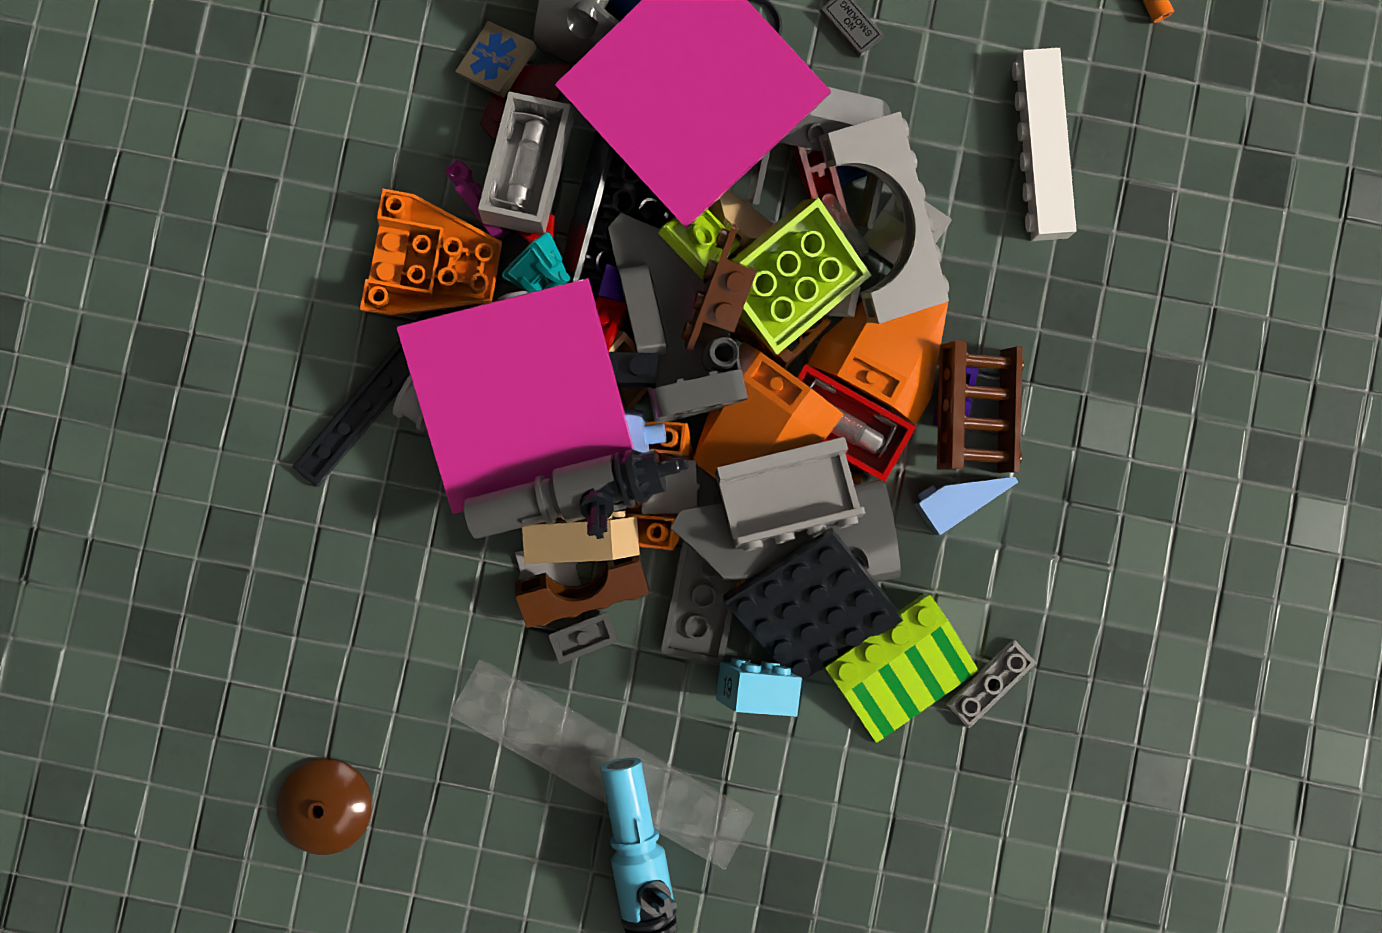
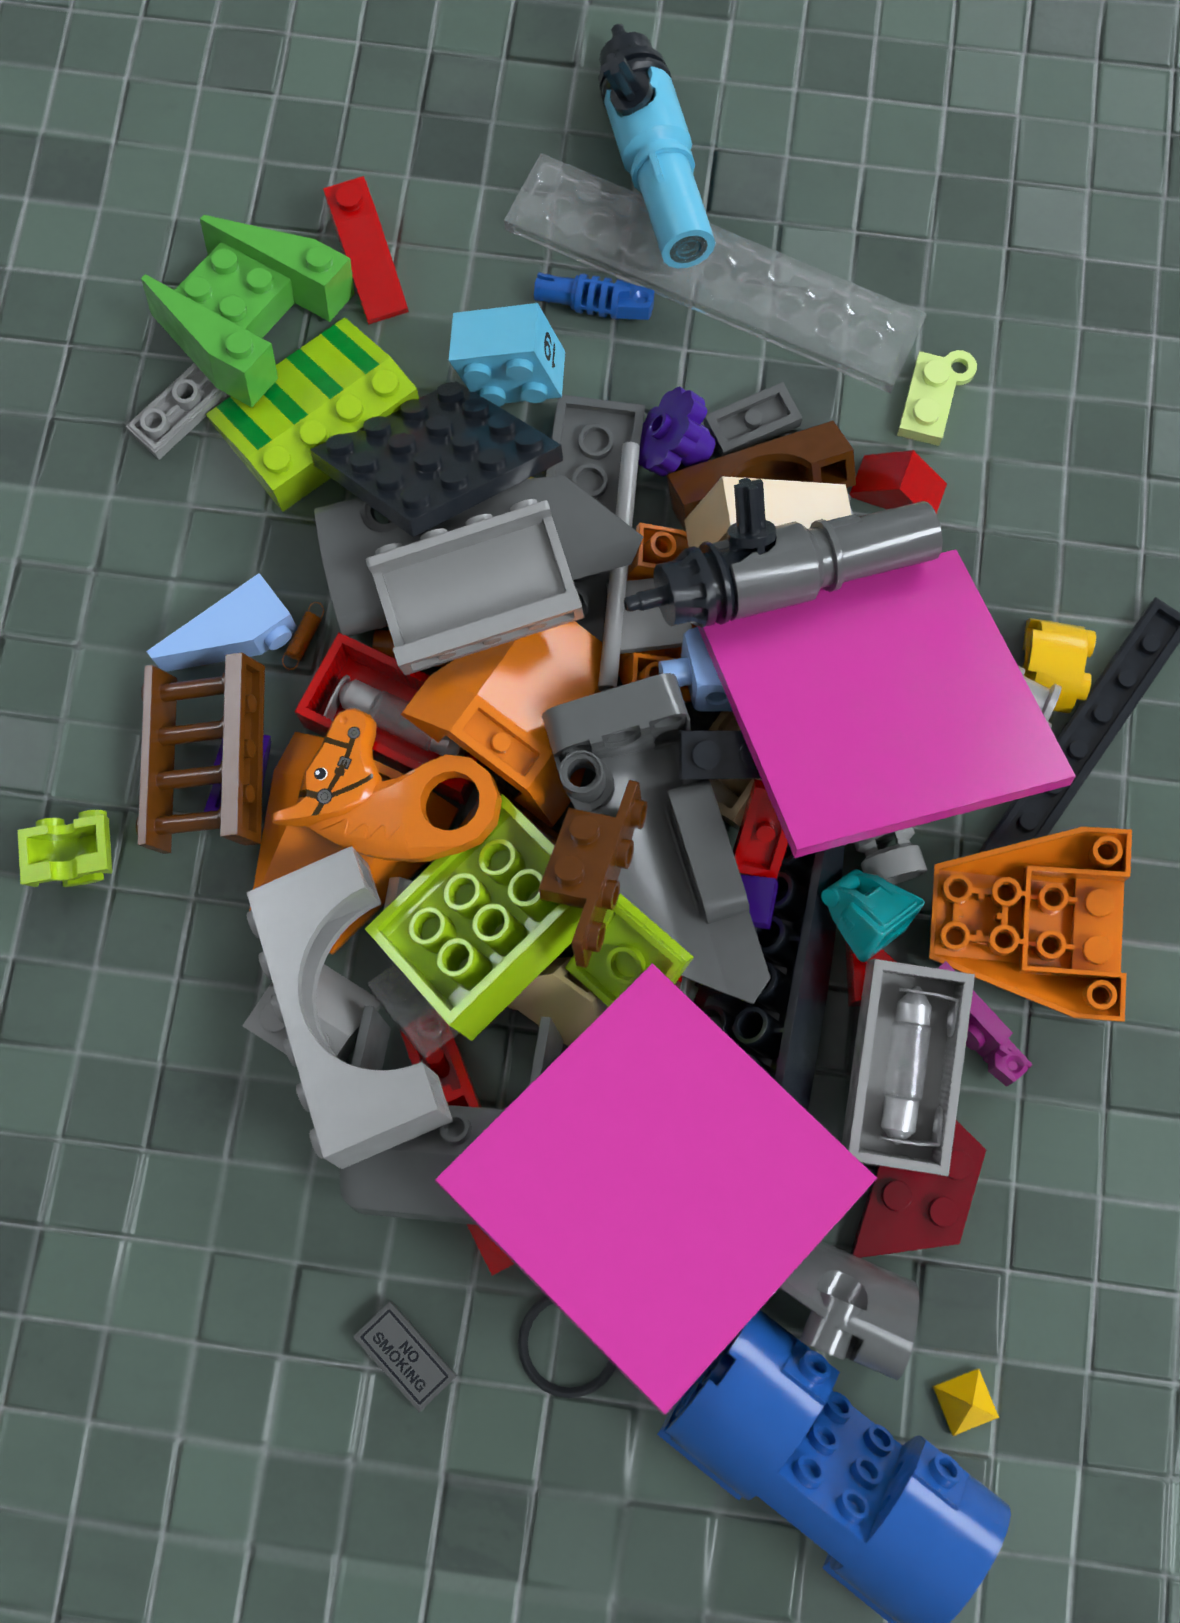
camera: 175 degrees right, 10 degrees down
reddish brown dish [277,758,373,855] -> none
dark tan tile [455,21,537,98] -> none
white brick [1012,48,1076,241] -> none
none -> lime cylinder [17,810,113,887]
none -> bright green wedge [141,215,355,408]
none -> orange animal [272,708,502,862]
none -> orange piece [282,602,324,670]
none -> red slope [323,176,409,325]
none -> blue hinge [534,272,655,320]
none -> light grey piece [598,442,640,691]
none -> dark purple plant [638,386,715,477]
none -> red slope [850,450,947,514]
none -> yellowish green hinge [897,350,977,446]
none -> yellow cylinder [1022,618,1096,713]

